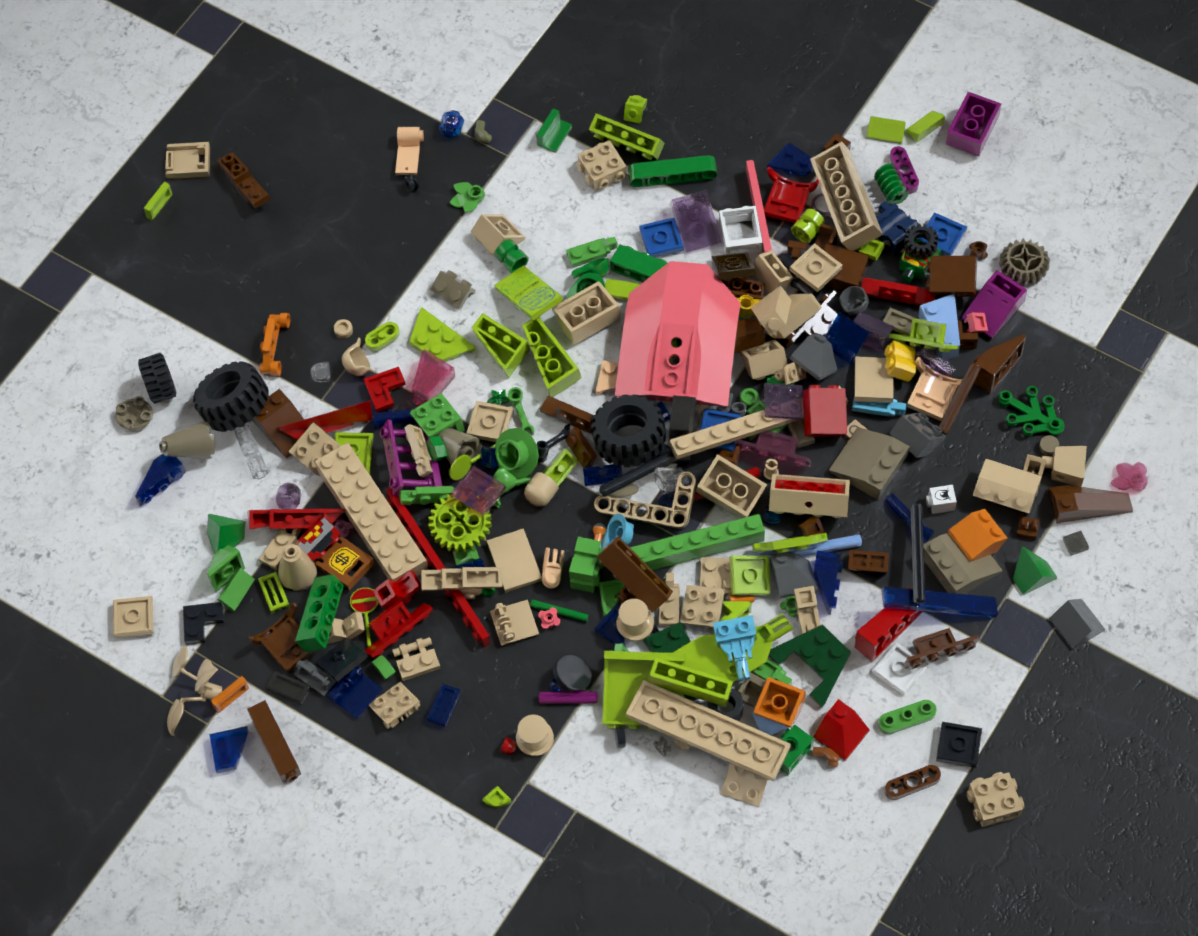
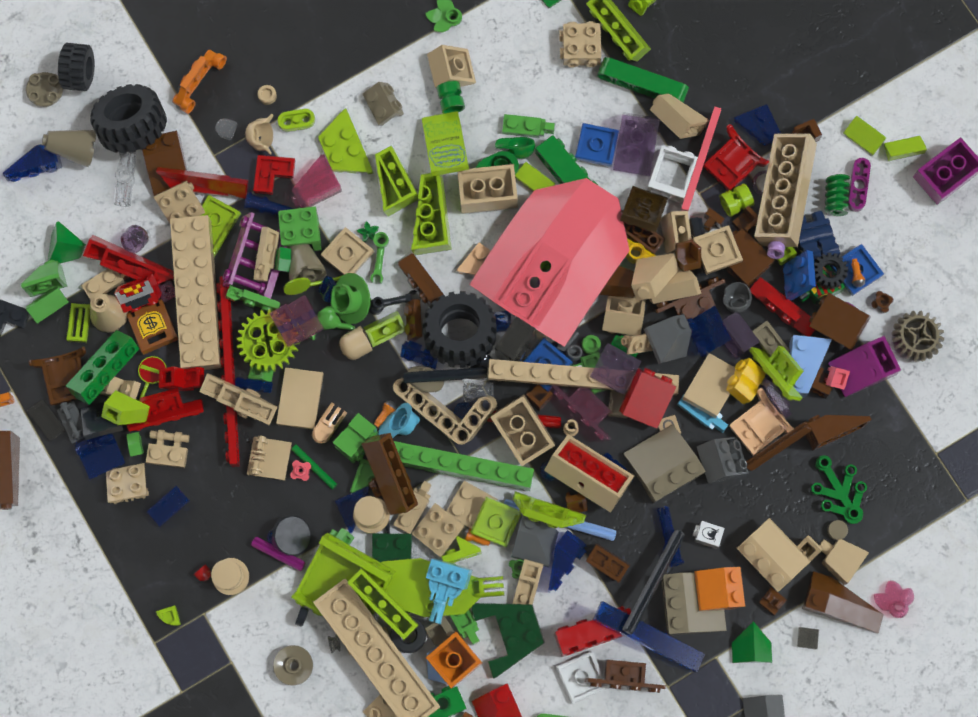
camera: 25 degrees right, 15 degrees up
none -> lime slope [101,390,150,425]
none -> dark tan dish [273,645,313,686]
none -> tan slope [650,94,709,139]
none -> reddish brown panel [675,239,701,272]
none -> lavender bush [767,241,785,259]
none -> blue plate [783,250,816,300]
none -> orange piece [851,259,865,287]

